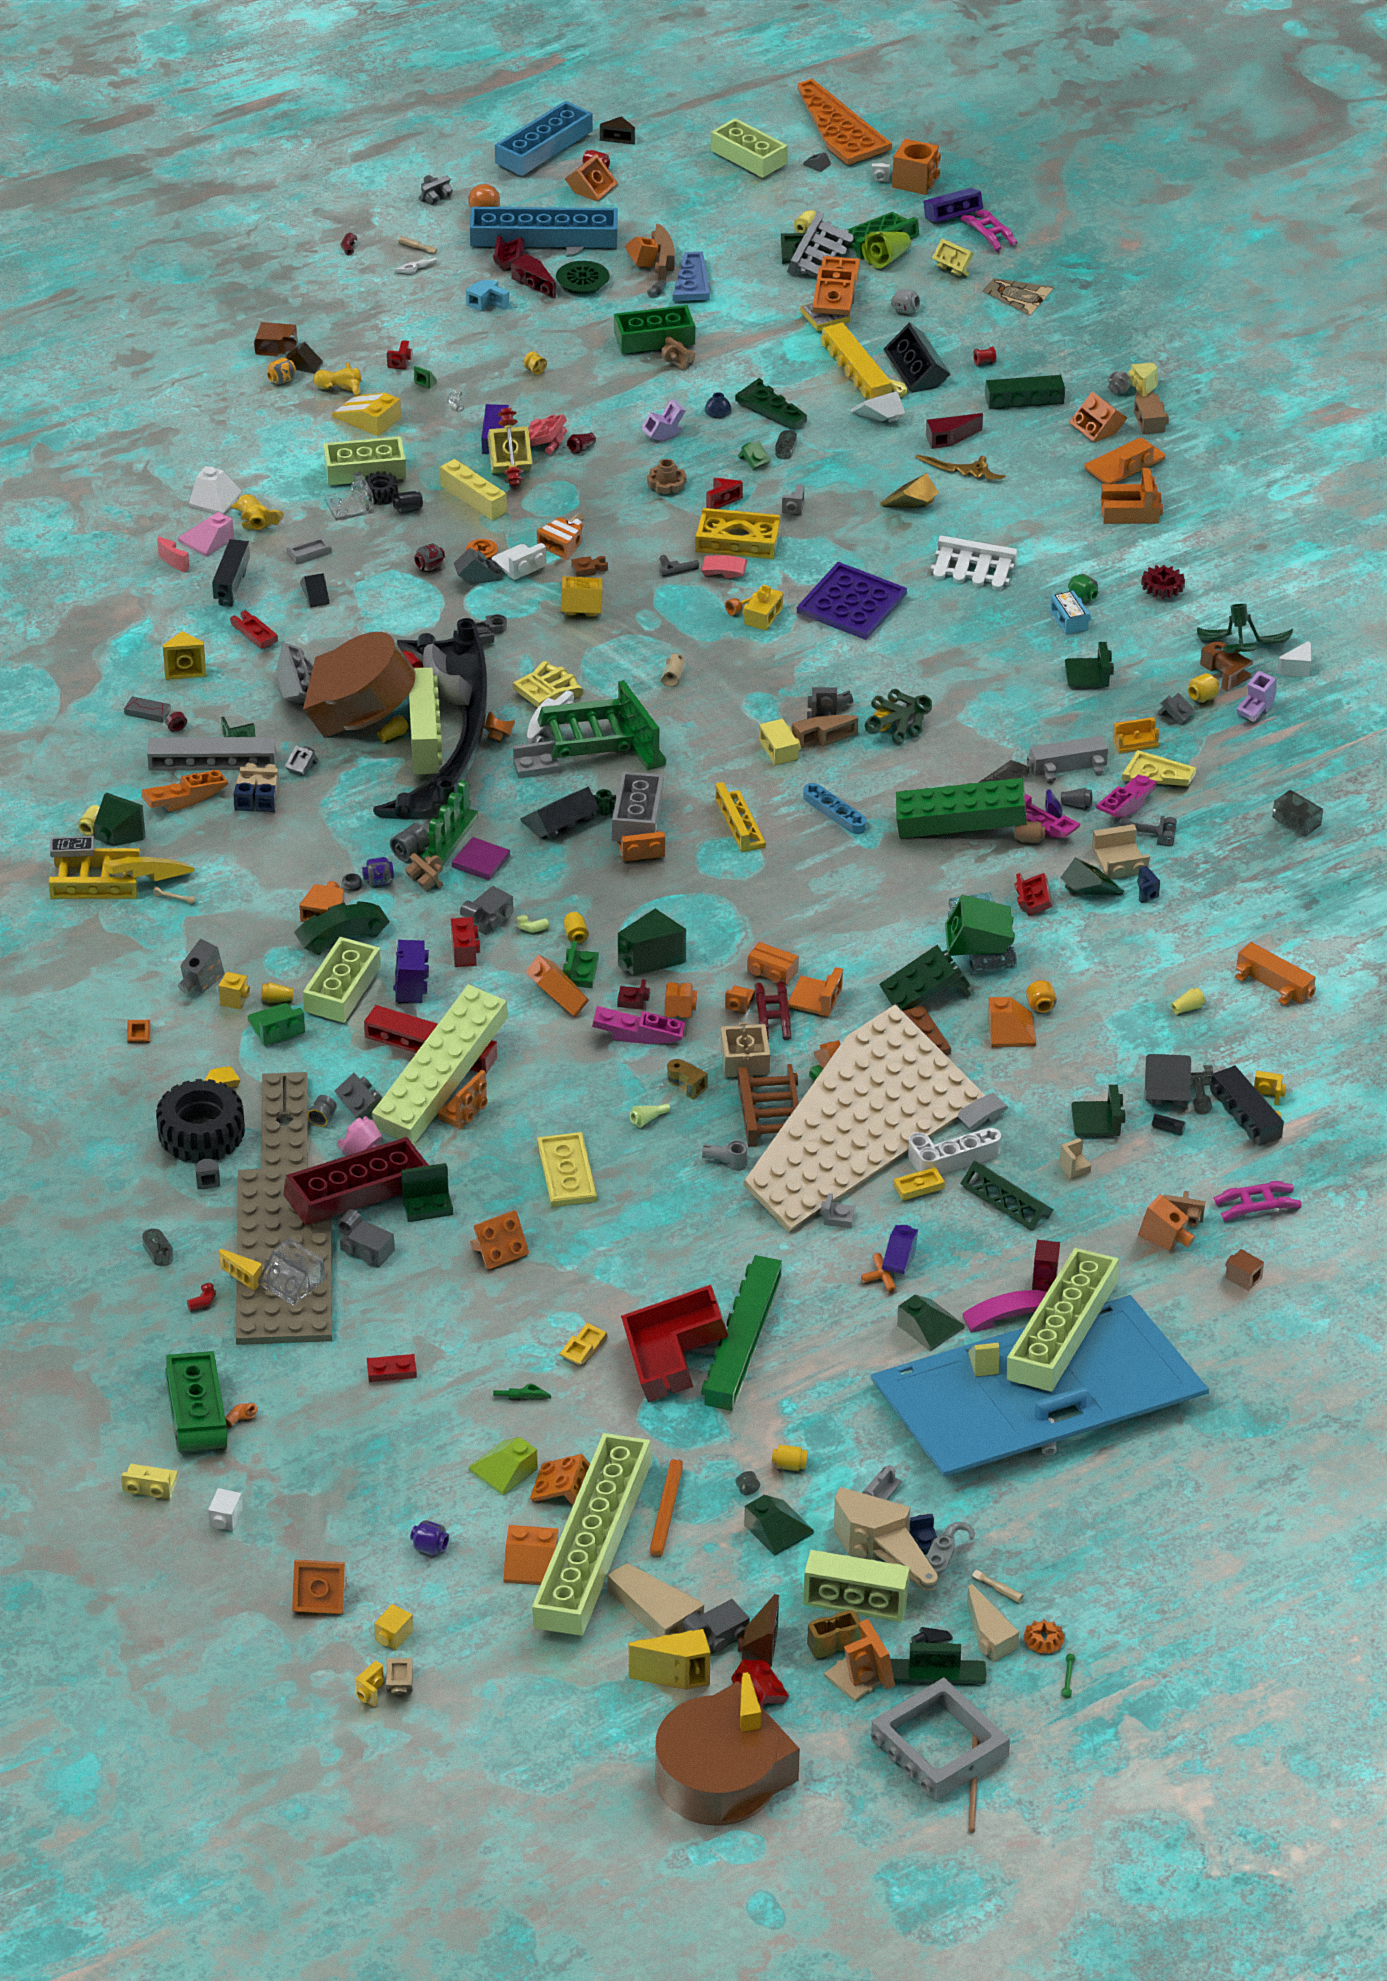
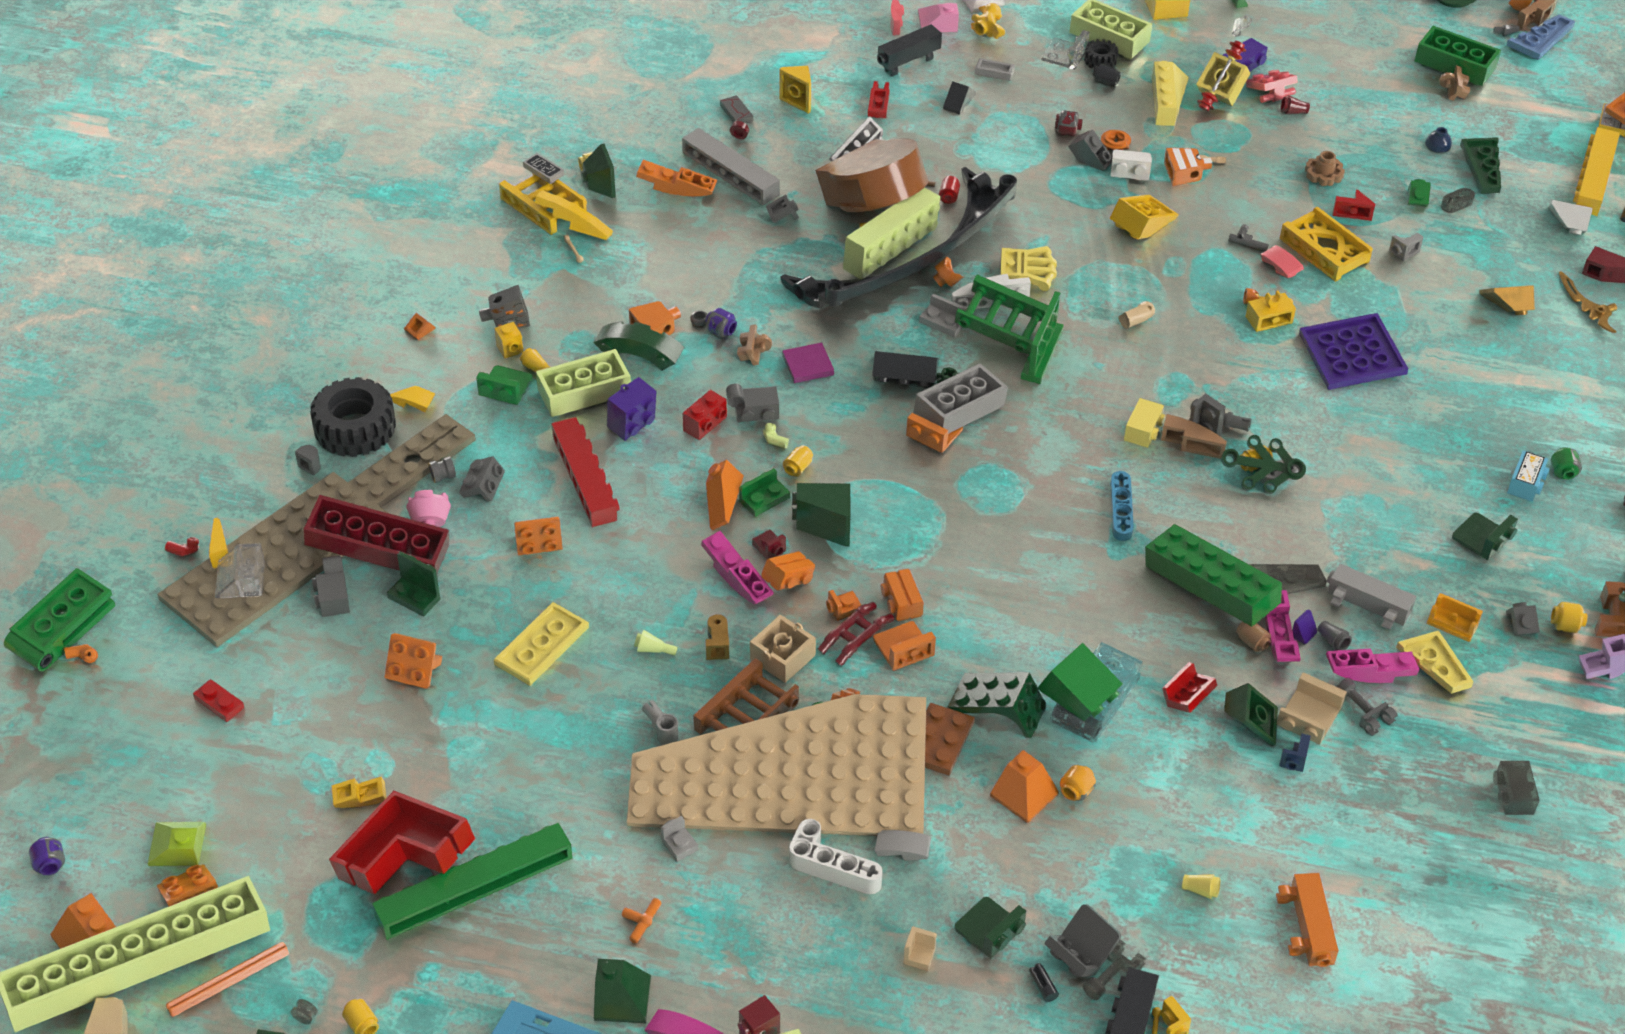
camera: 45 degrees right, 5 degrees up
clear smoke beam [142,1228,173,1266] -> none
clear green bracket [221,717,256,737] -> none
hips [233,763,279,812] -> none
yellowish green brick [372,984,509,1145] -> none
dark grey wheel [390,823,430,862] -> none
green fence [421,780,478,867] -> none
light grey brick [423,644,472,705] -> none
dark grey piece [475,614,507,645] -> none
green hand [493,1383,551,1400] -> none
yellow wheel [523,351,547,375] -> none
dark orange plate [571,556,608,577] -> none
lavender brick [641,399,686,441] -> none
yellow fence [715,782,766,852] -> none
dark purple slope [882,1225,918,1274] -> none
light yellow arm [889,379,907,397] -> none
yellow plate [893,1167,945,1201] -> none
white fence [930,535,1017,591] -> none
dark green fence [960,1160,1054,1230] -> none

